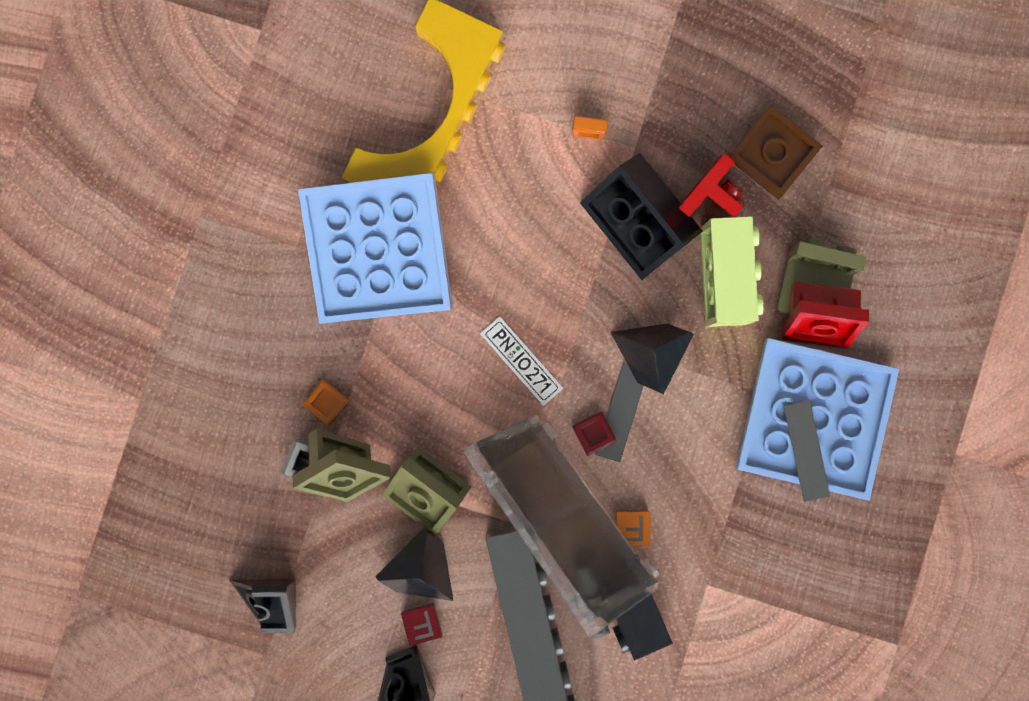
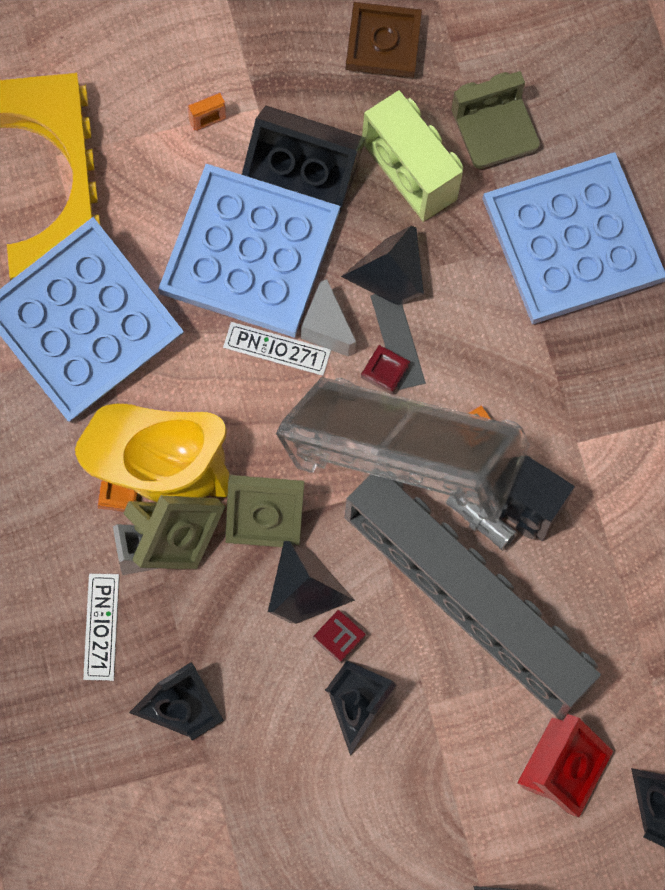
camera: 35 degrees left, 15 degrees down
red bracket [679,149,744,218] -> none
red bracket [782,281,869,349] -> none
dark grey sticker [784,400,830,502] -> none
none -> yellow piece [75,404,230,503]
none -> white sticker [83,574,119,681]
none -> light blue plate [158,164,340,338]
none -> light grey slope [301,279,356,357]

